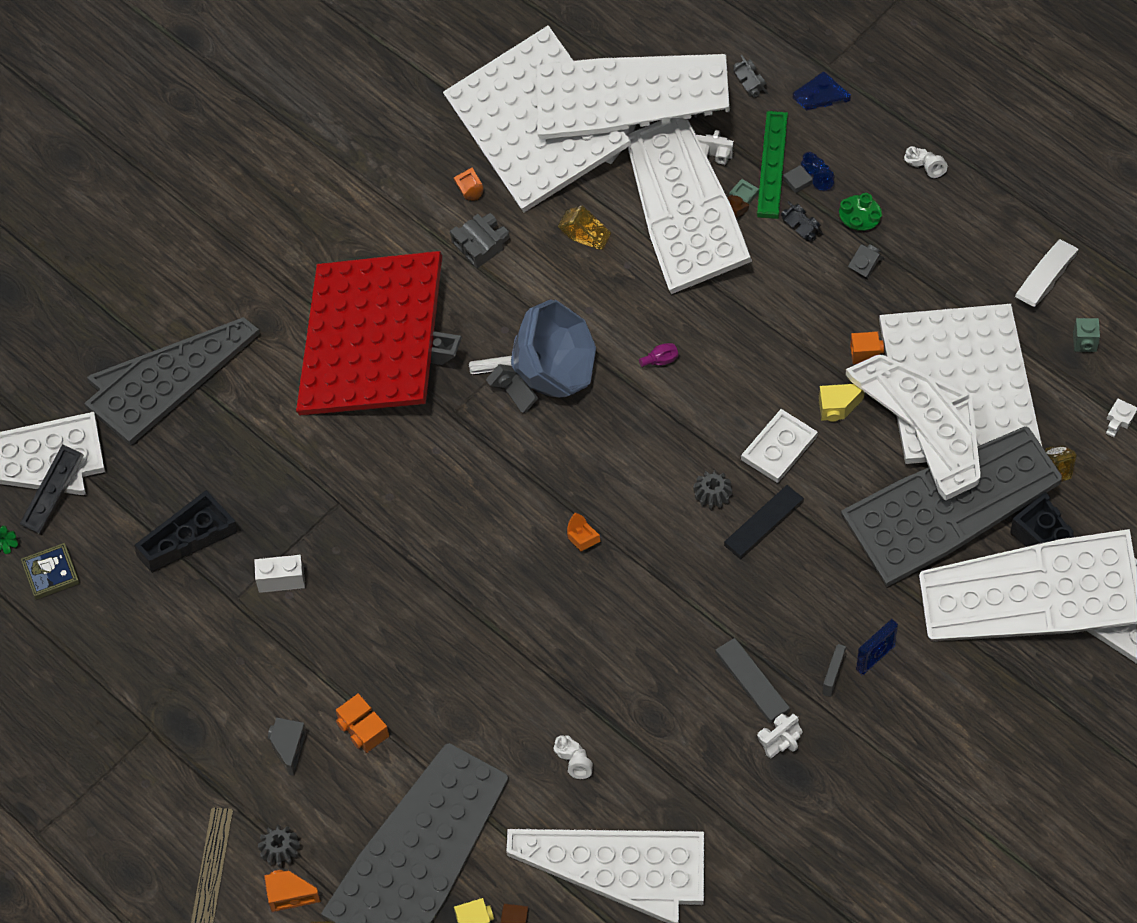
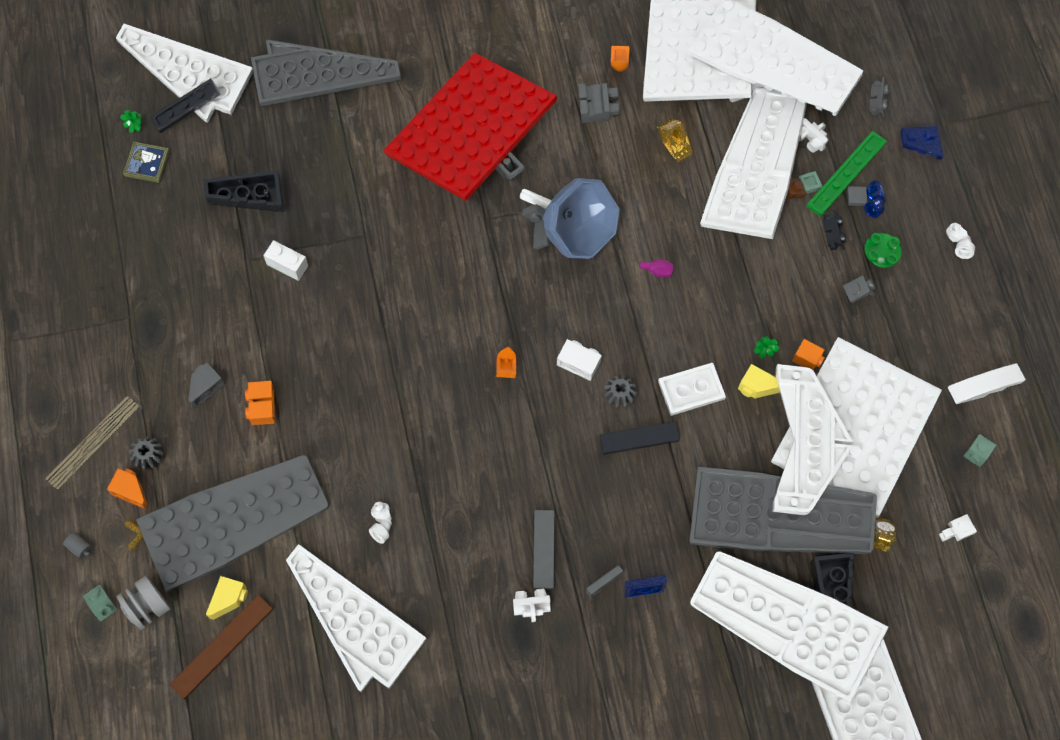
camera: 30 degrees right, 10 degrees up
none -> white brick [557,339,602,381]
none -> green plant [754,336,779,359]

